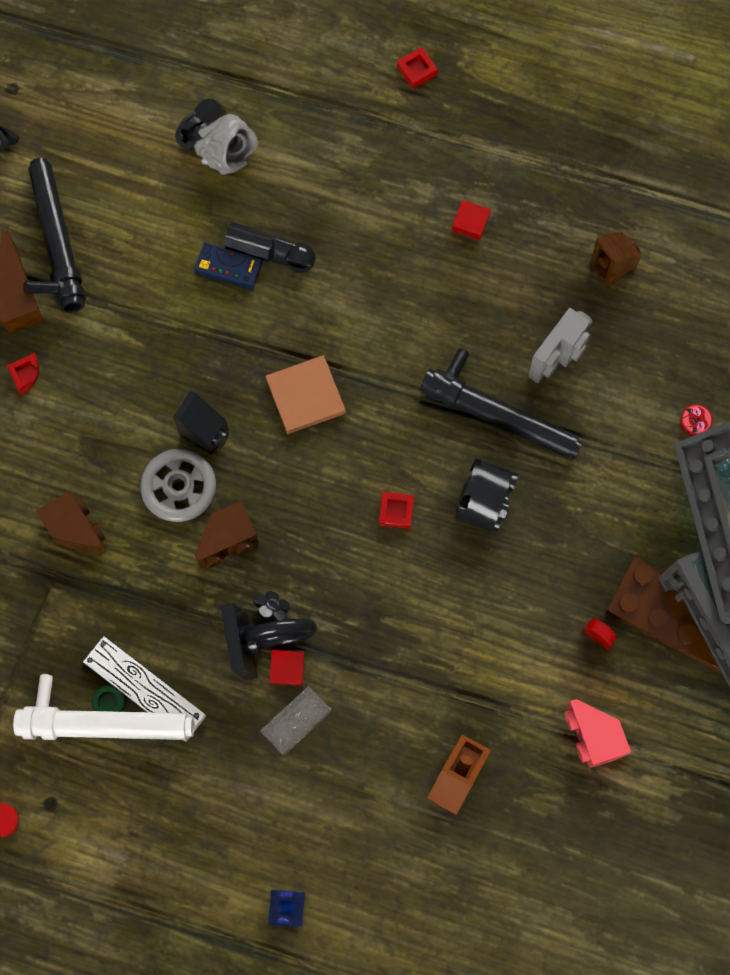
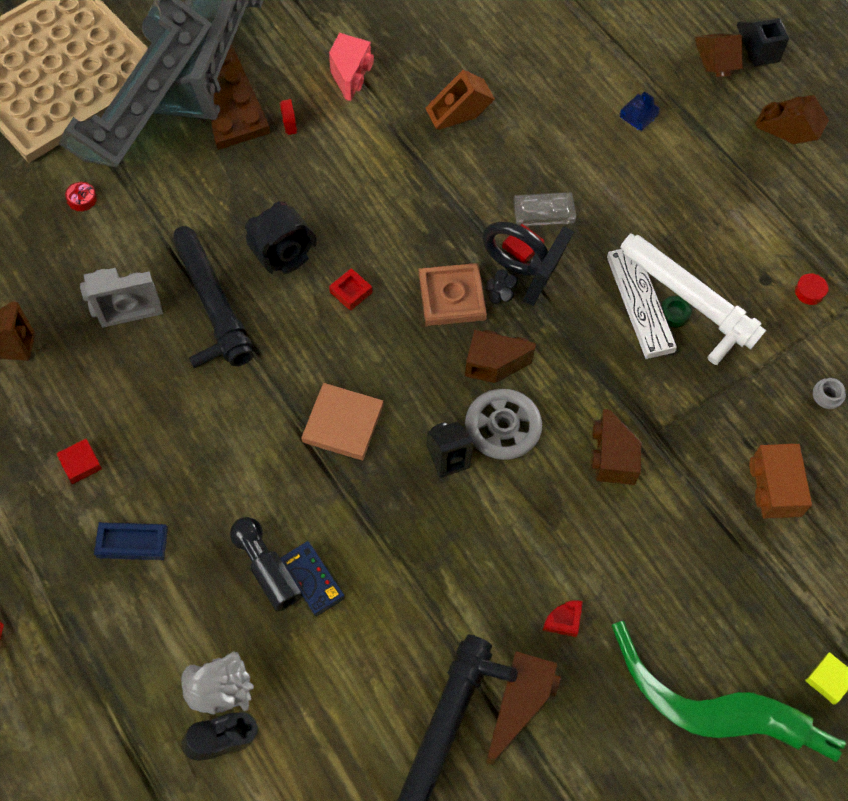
camera: 145 degrees left, 10 degrees down
none -> dark blue tile [94,522,168,560]
none -> nougat tile [419,263,487,326]

